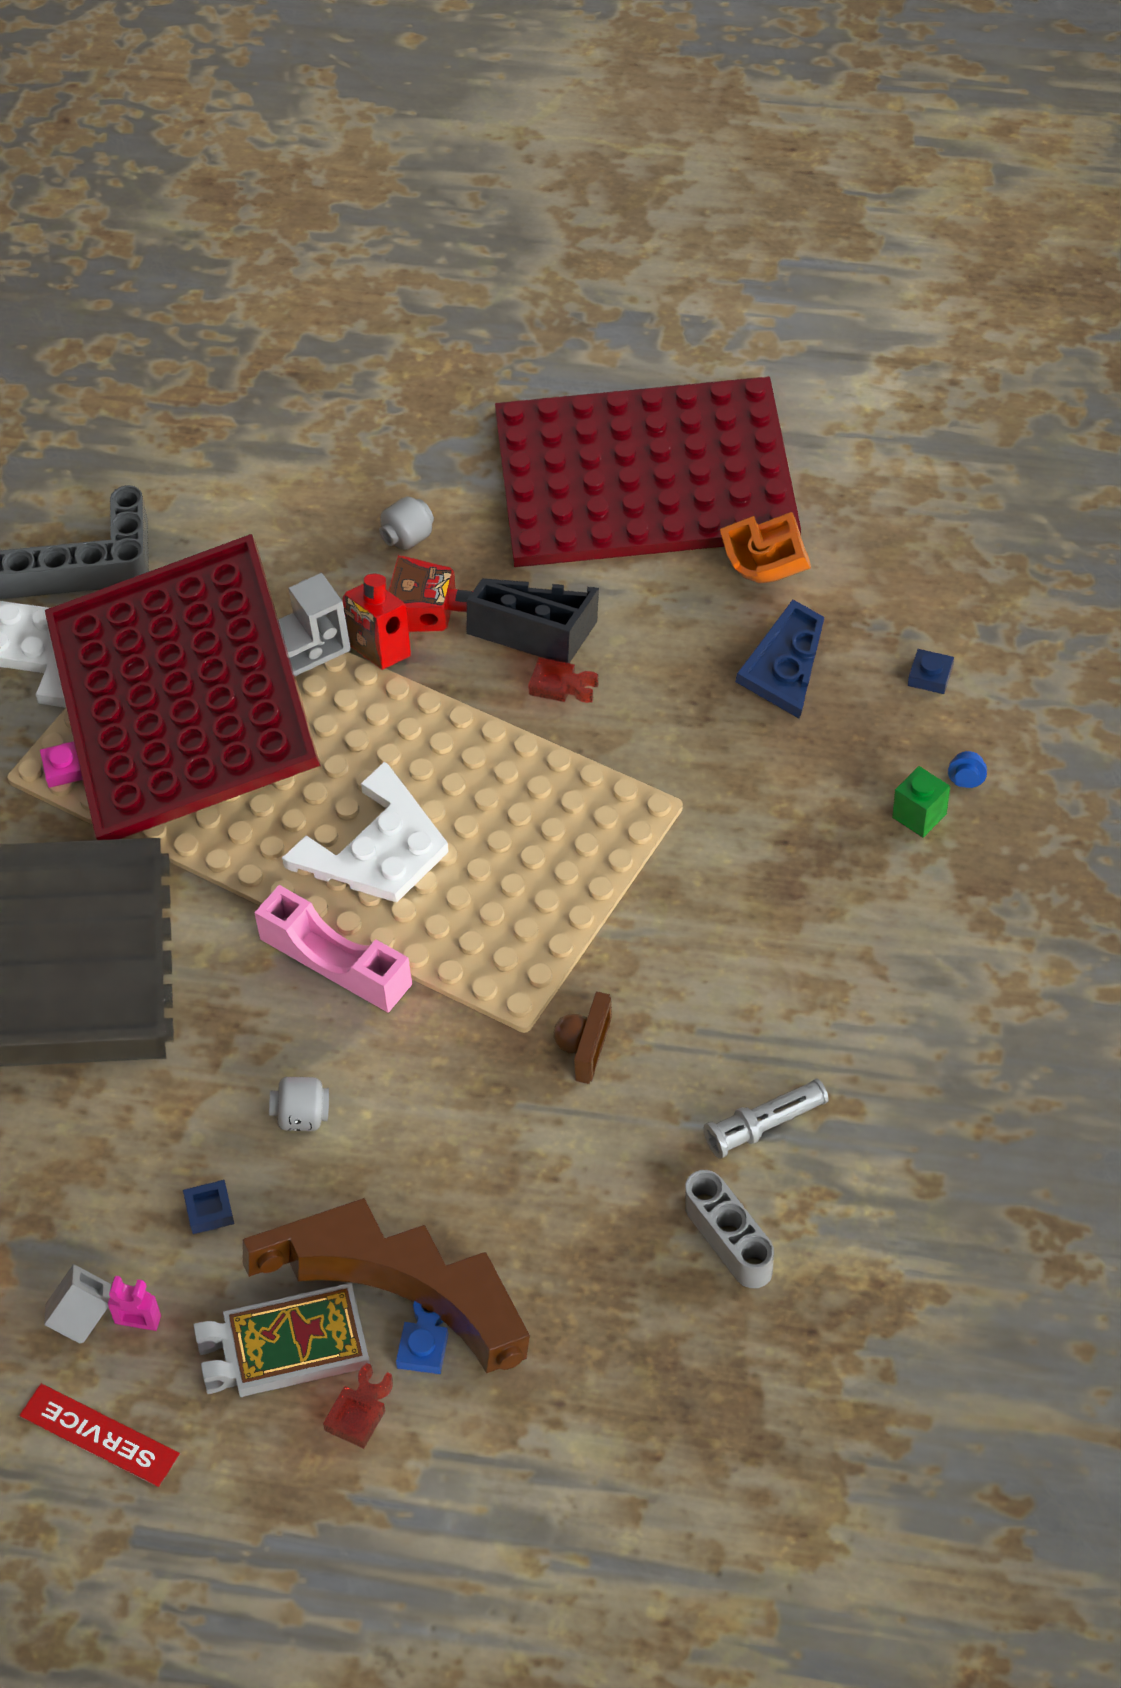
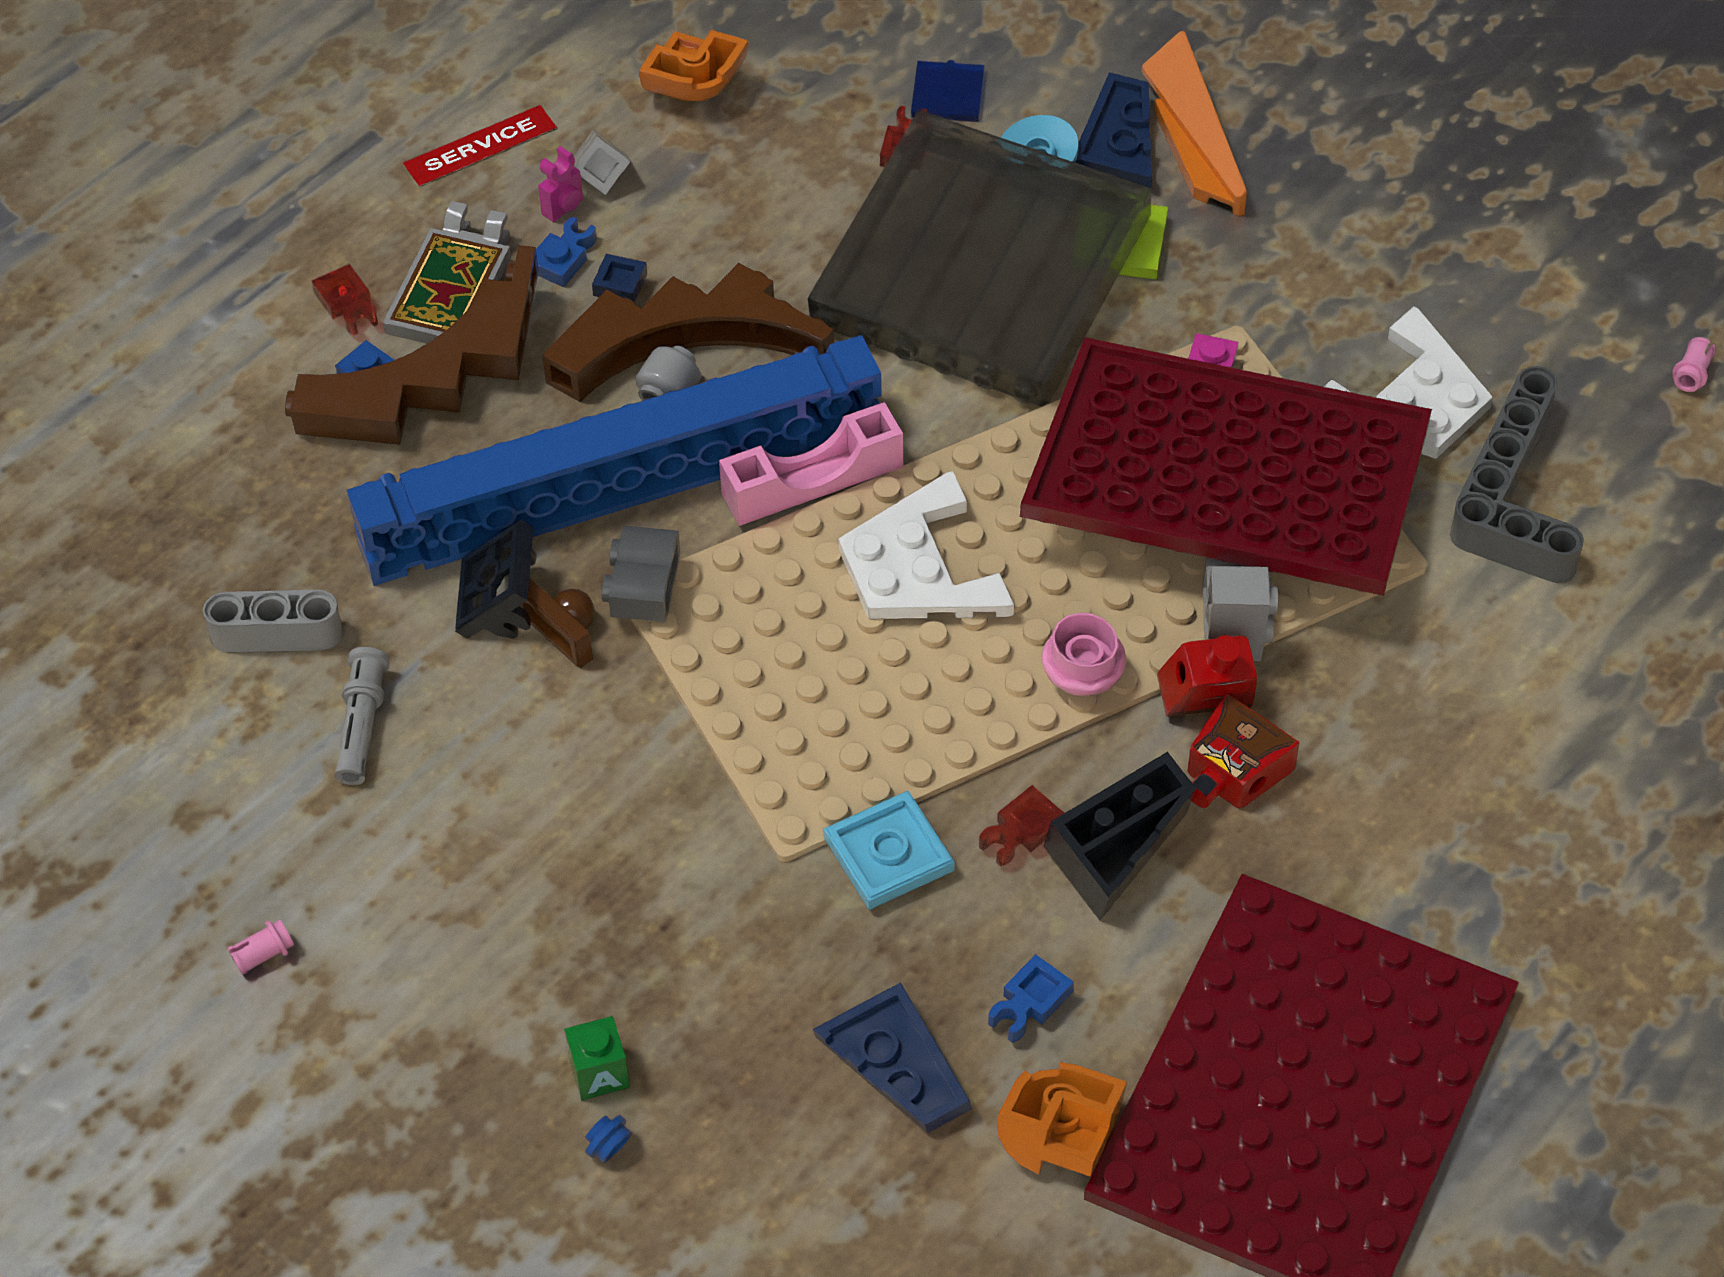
camera: 120 degrees right, 0 degrees up
light grey head [379,496,434,550] -> none
dark blue plate [908,649,954,694] -> none
none -> bright pink pin [227,920,294,975]
none -> blue brick [346,335,882,586]
none -> black piece [455,520,536,639]
none -> blue plate [536,217,597,287]
none -> reddish brown arch [542,263,834,402]
none -> dark grey brick [602,526,680,622]
none -> medium azure plate [823,791,955,910]
none -> blue plate [988,954,1074,1043]
none -> bright pink piece [1042,613,1126,696]

